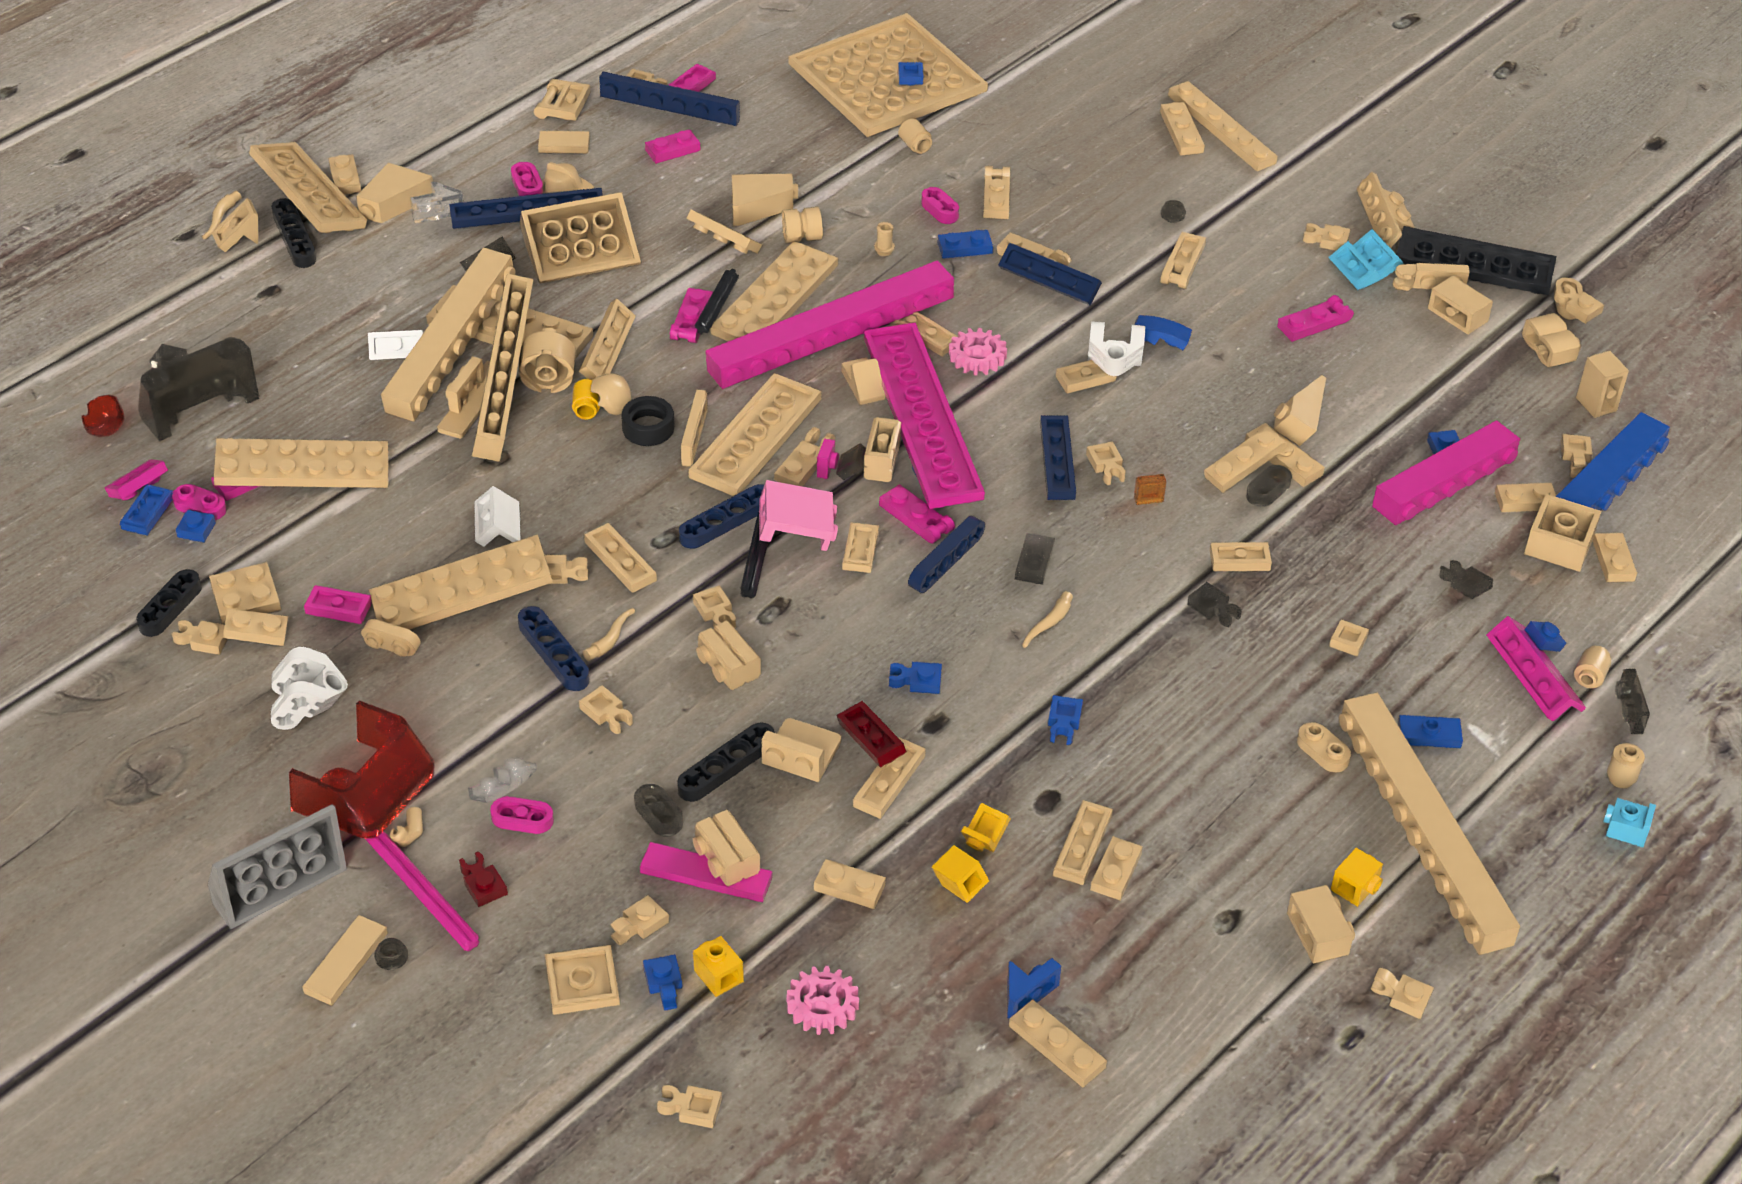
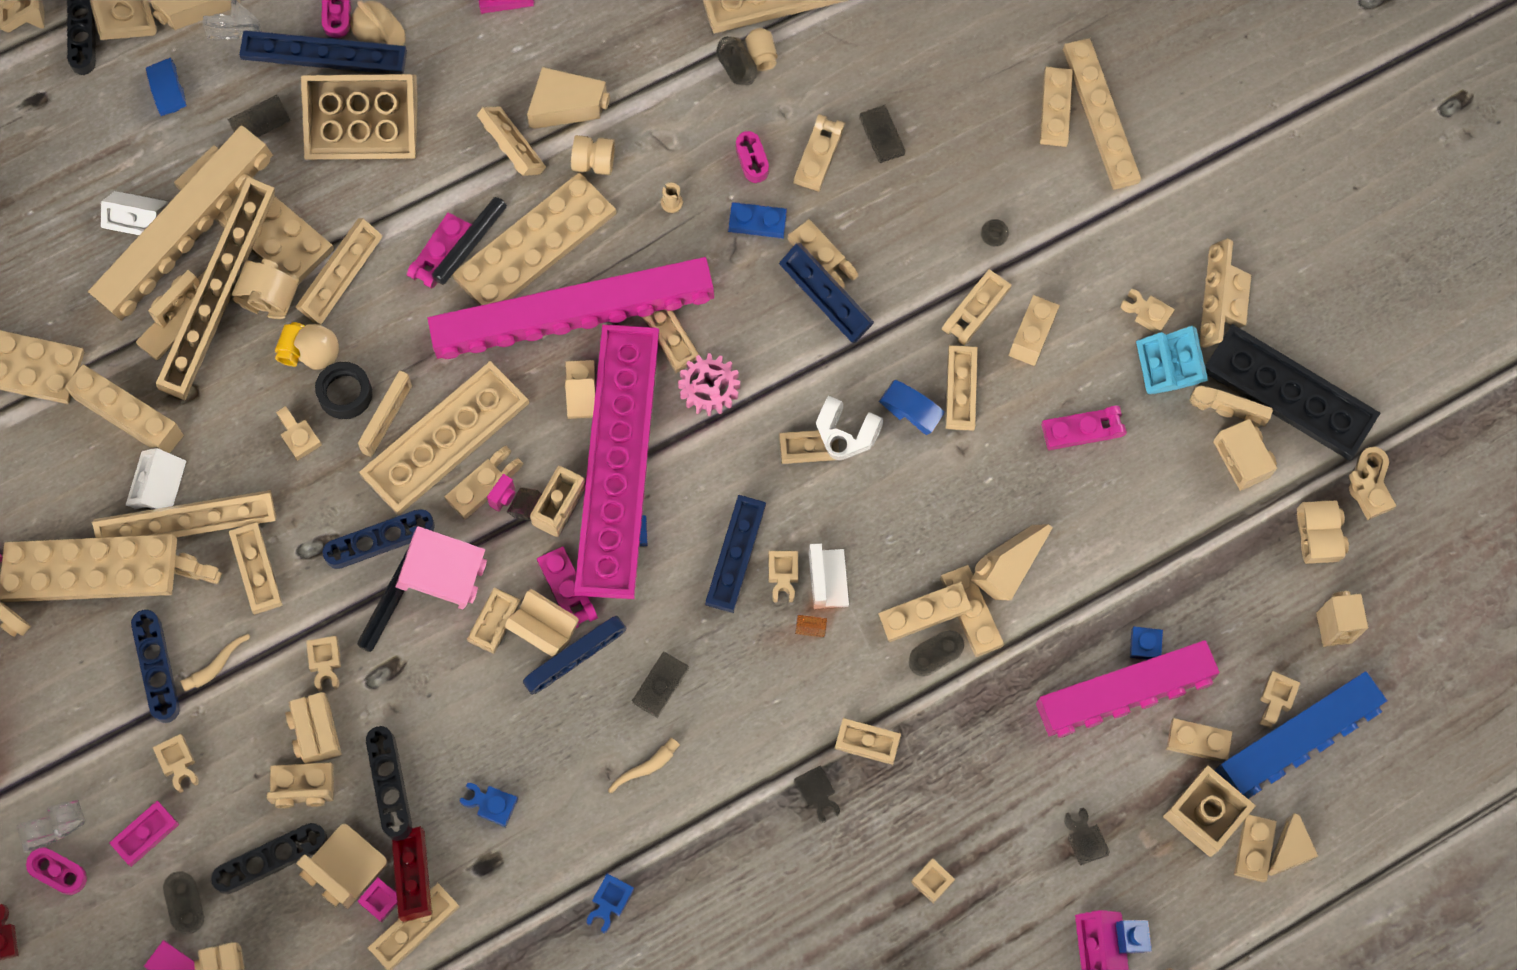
camera: 15 degrees right, 25 degrees up
none -> tan brick [65,364,184,453]
none -> tan plate [92,490,276,538]
none -> dark pink plate [109,801,180,867]
none -> blue slope [145,57,187,116]
none -> tan bracket [267,763,333,808]
none -> tan plate [276,406,322,461]
none -> dark pink plate [357,878,397,923]
none -> black beam [366,726,412,841]
none -> tan panel [505,589,579,657]
none -> clear smoke plate [716,36,757,86]
none -> white panel [809,543,849,609]
none -> clear smoke plate [859,105,906,164]
none -> tan plate [945,345,977,431]
none -> tan brick [1009,295,1060,366]
none -> tan slope [1268,813,1318,876]

